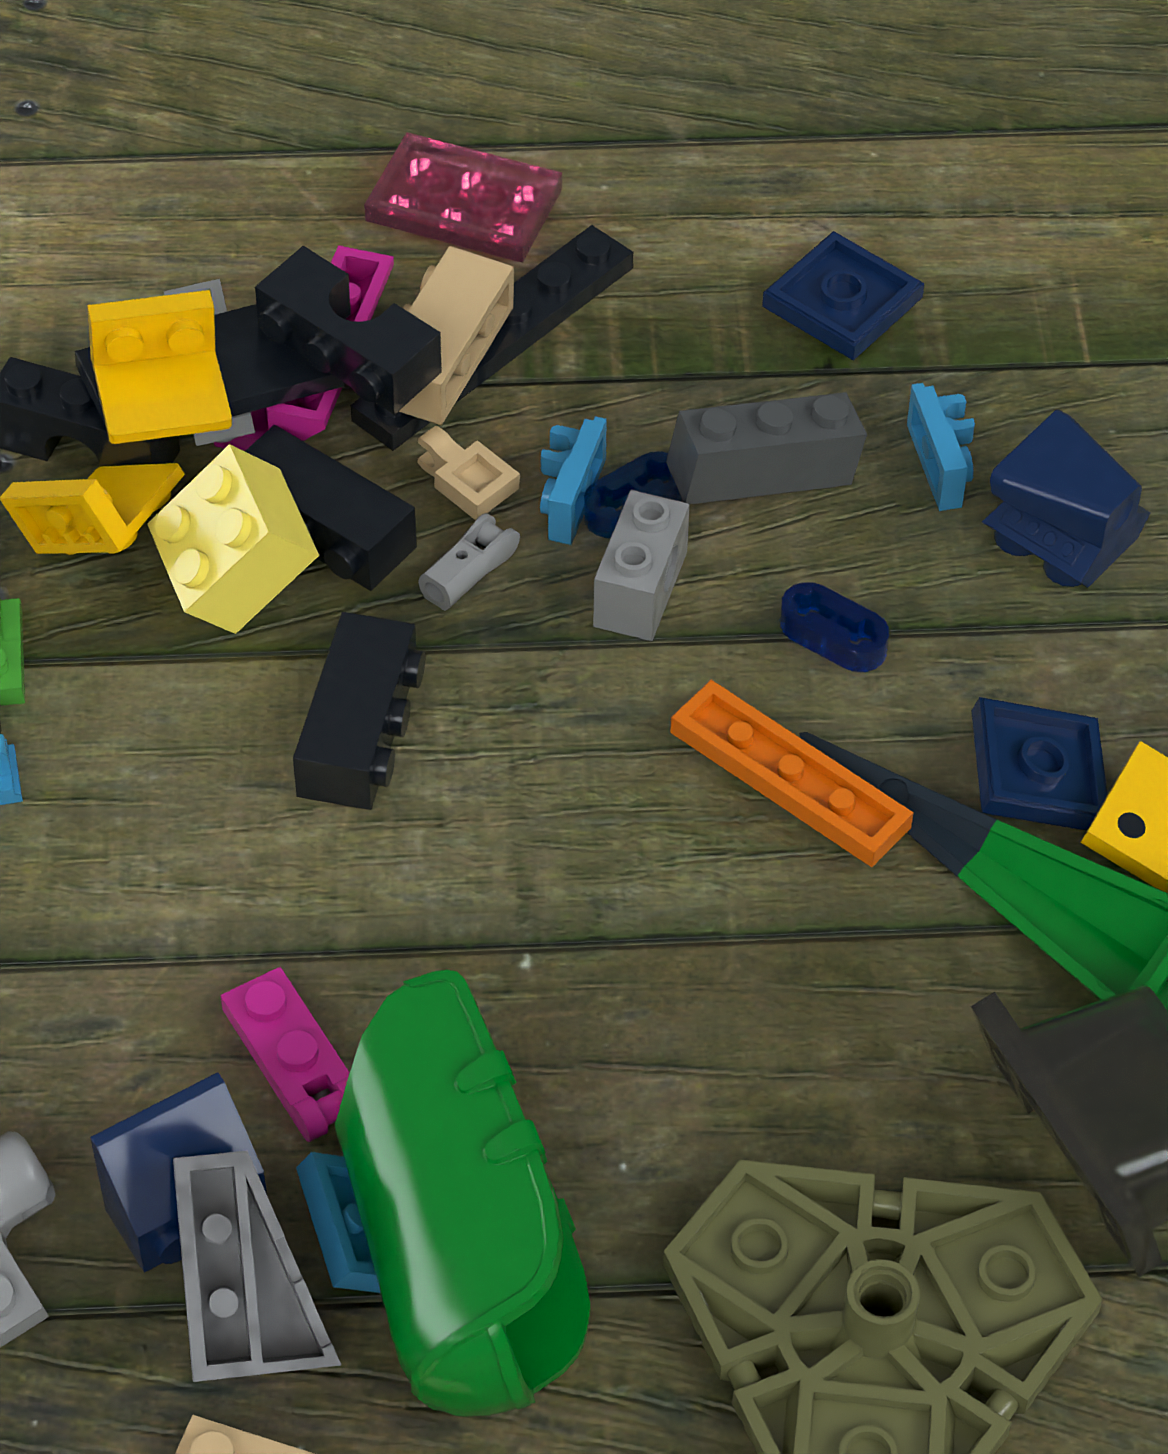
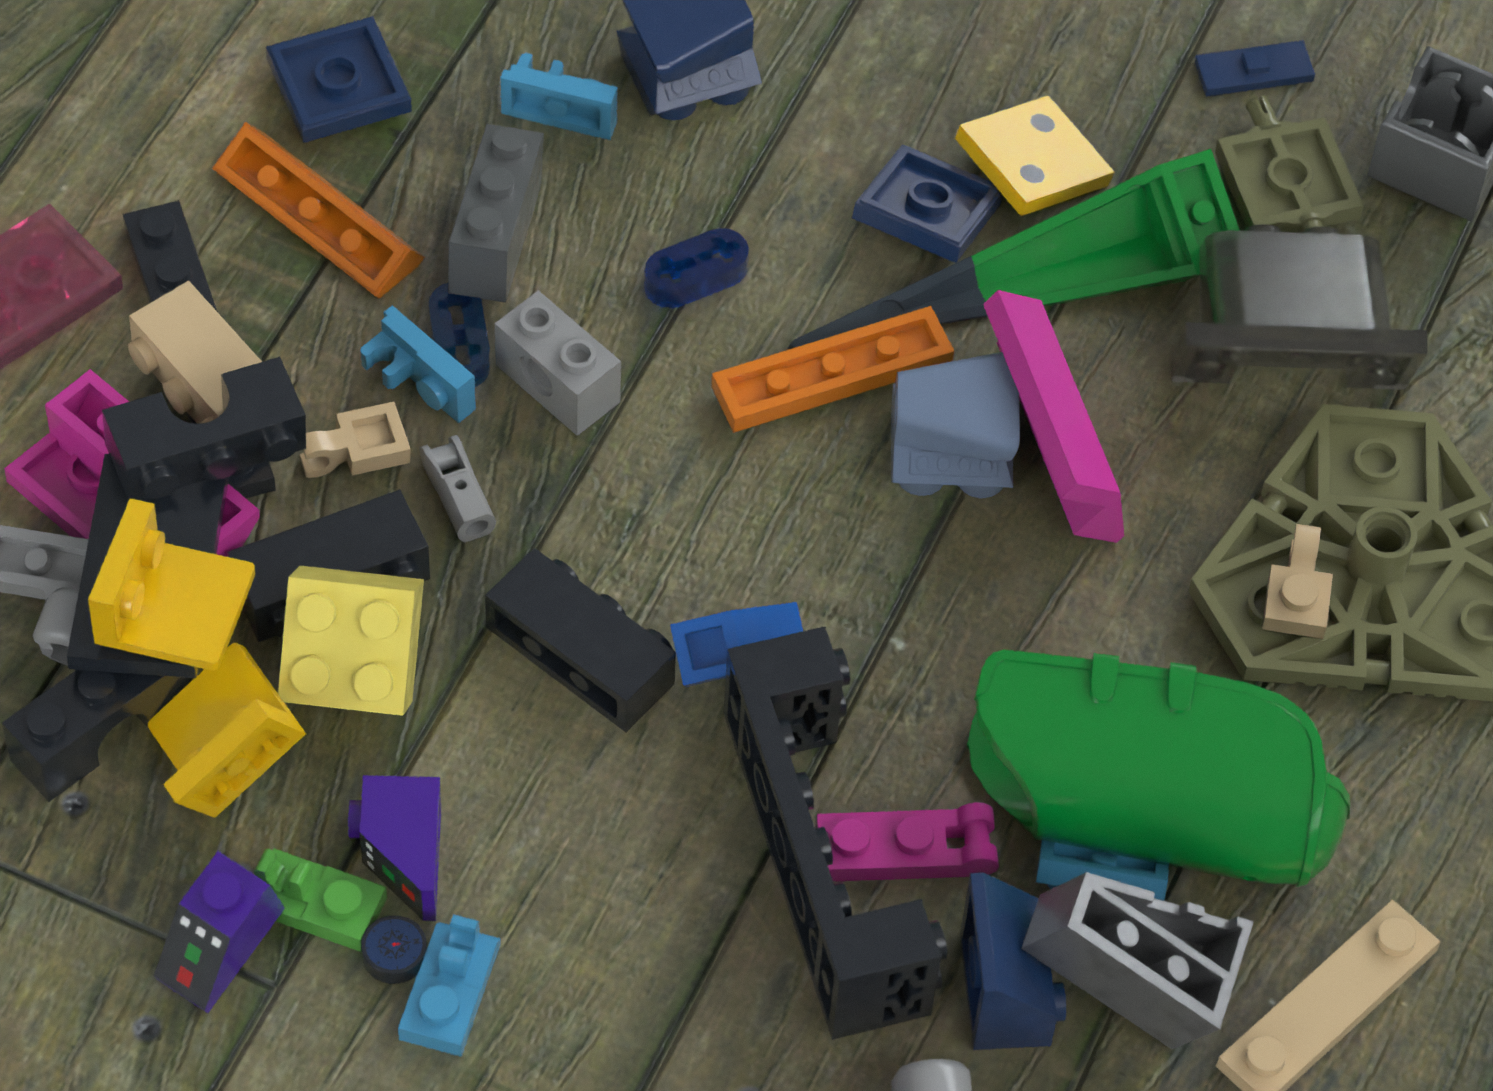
camera: 65 degrees left, 5 degrees up
none -> orange slope [212,122,425,299]
none -> dark purple slope [348,775,442,921]
none -> blue slope [670,602,804,687]
none -> black plate [723,626,947,1040]
none -> sand blue piece [891,352,1020,498]
none -> dark pink slope [983,290,1124,543]
none -> tan plate [1262,524,1333,639]

